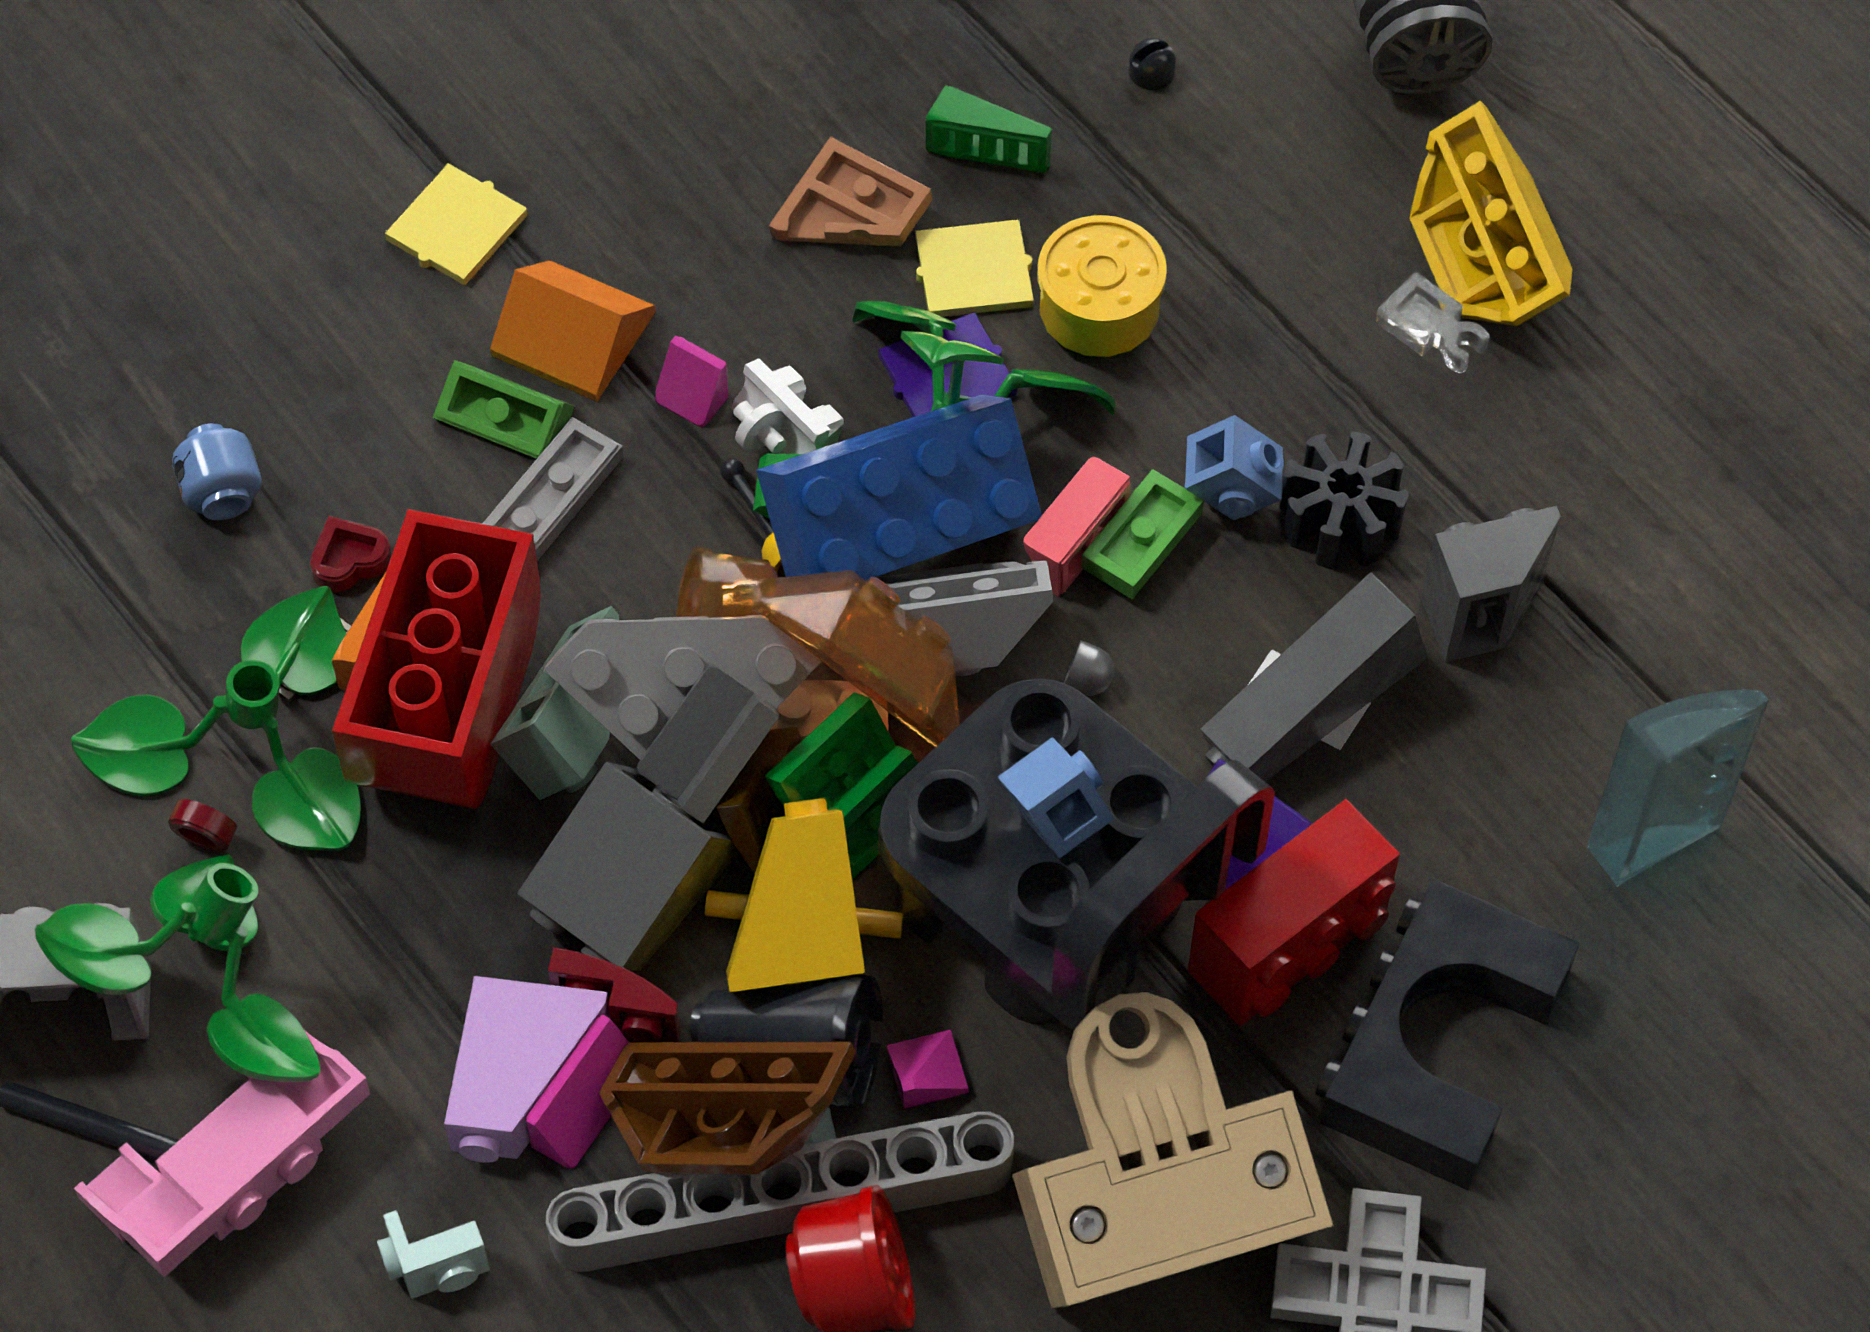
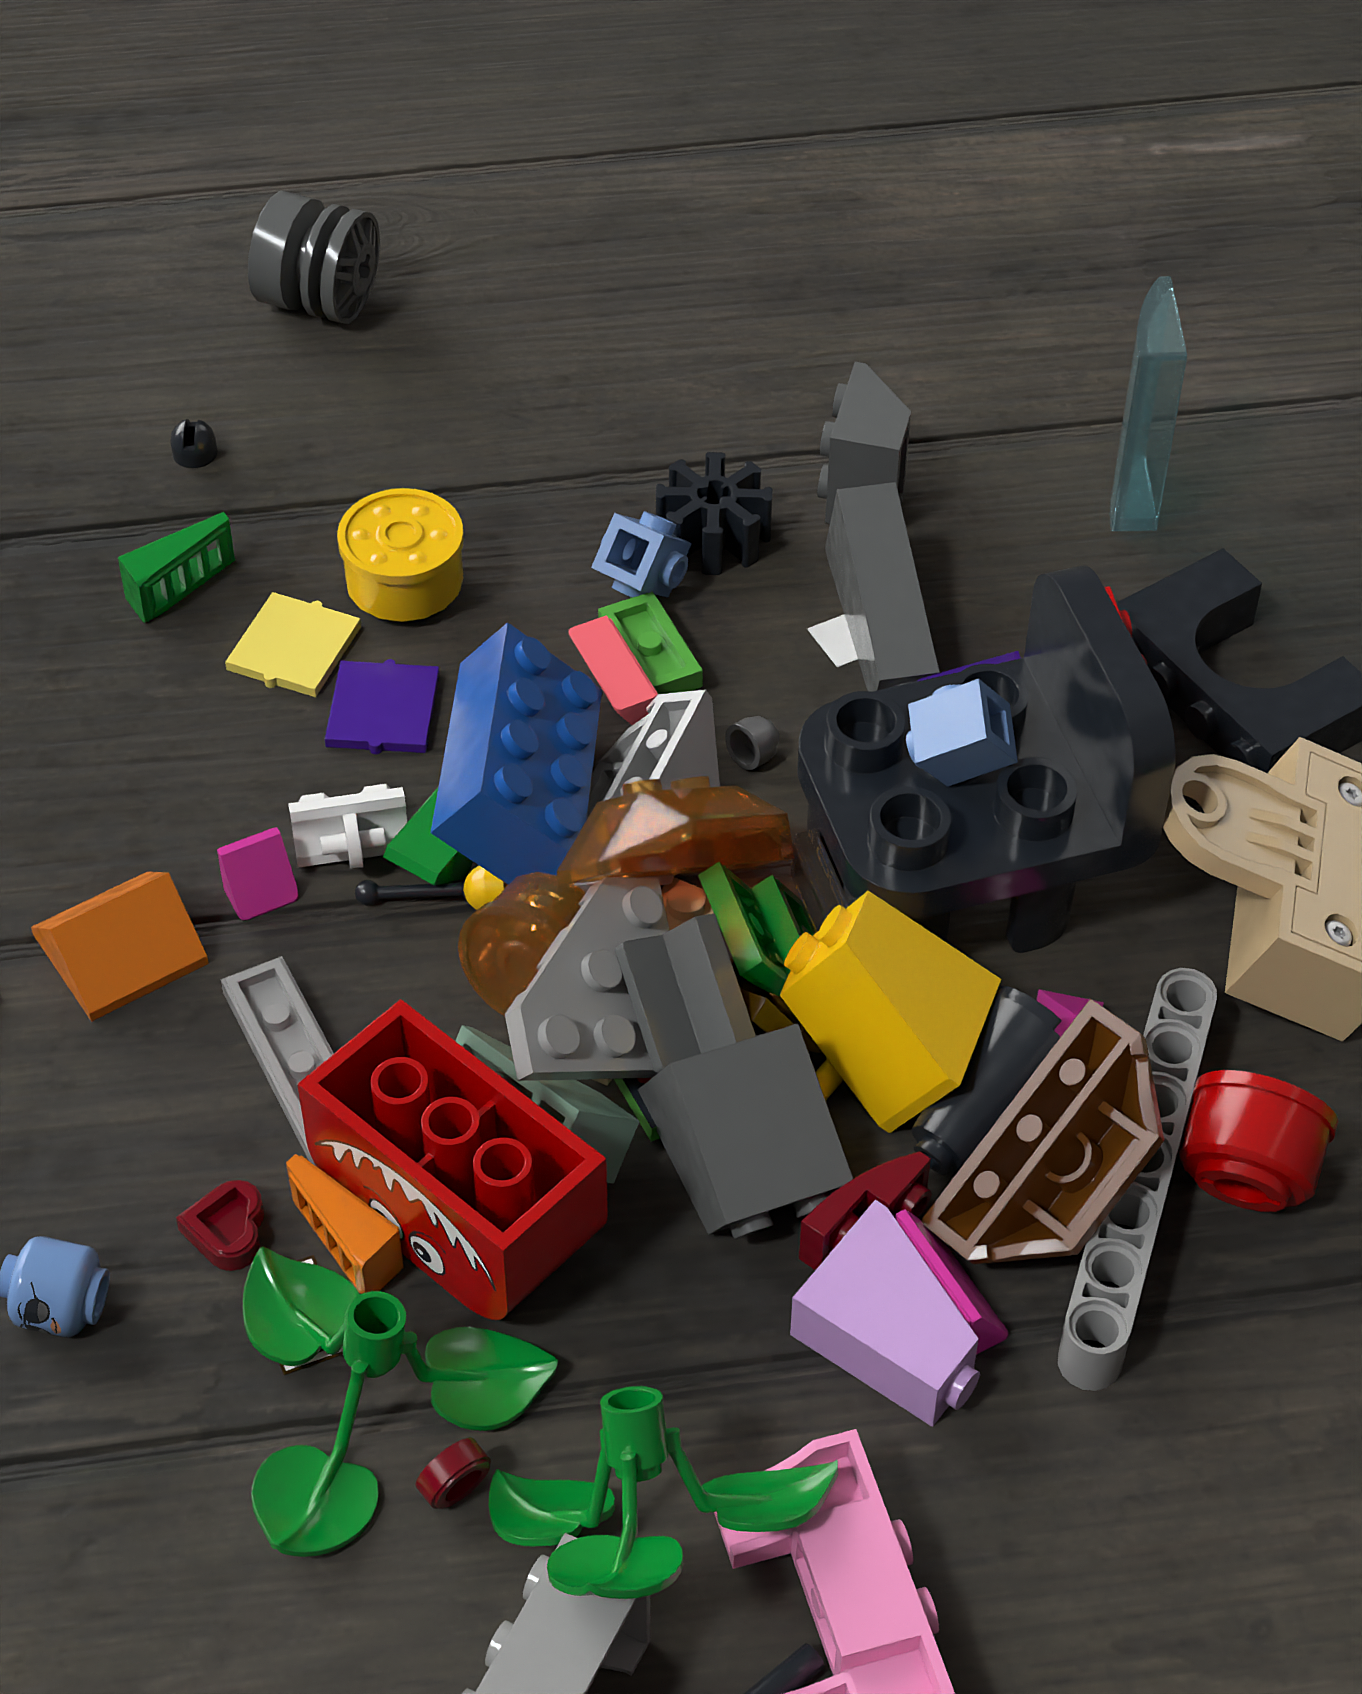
camera: 60 degrees left, 10 degrees down
light aqua bracket [377,1211,490,1299] -> none
bright green slope [433,360,575,458] -> none
nougat wing [769,137,933,246] -> none
green plant [852,301,1116,416] -> none
clear plate [1375,272,1490,374] -> none
yellow wedge [1409,101,1572,326] -> none

